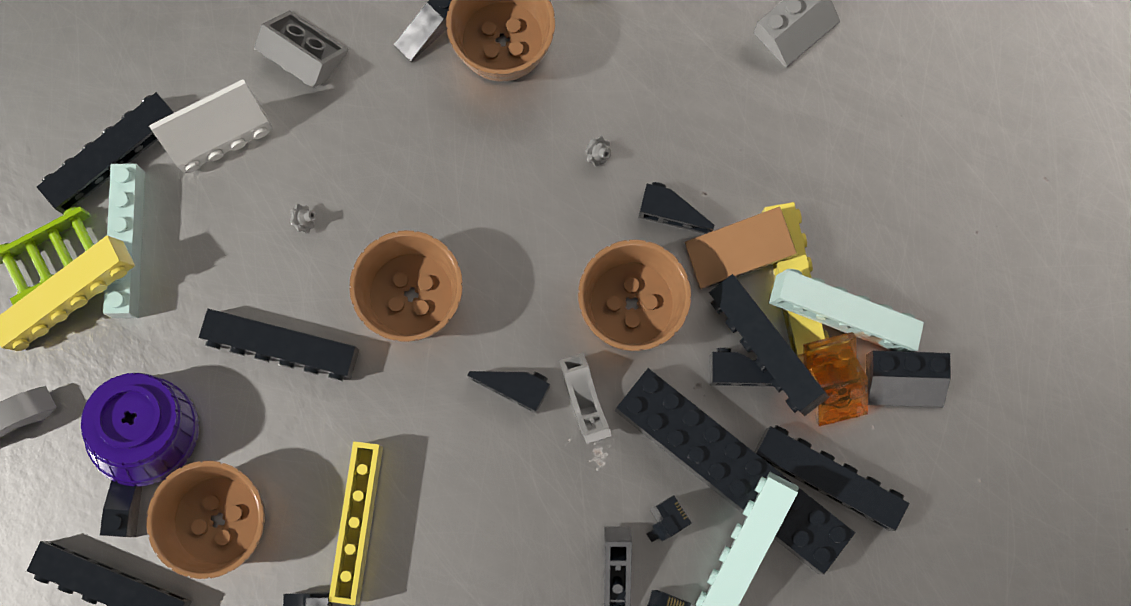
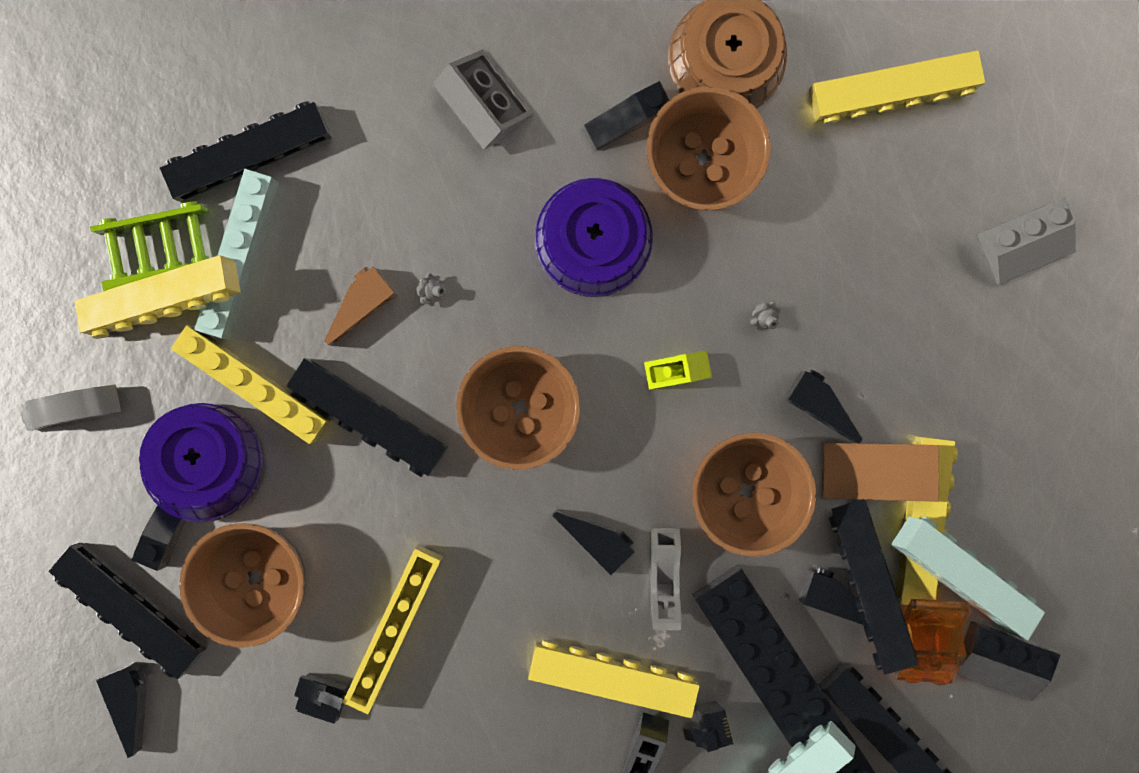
camera: 20 degrees right, 10 degrees up
white slope [149,79,273,173] -> none
none -> light yellow brick [171,325,332,444]
none -> medium nougat slope [324,267,397,346]
none -> light yellow brick [528,639,700,718]
none -> dark purple piece [535,178,653,297]
none -> neon yellow slope [644,350,712,389]

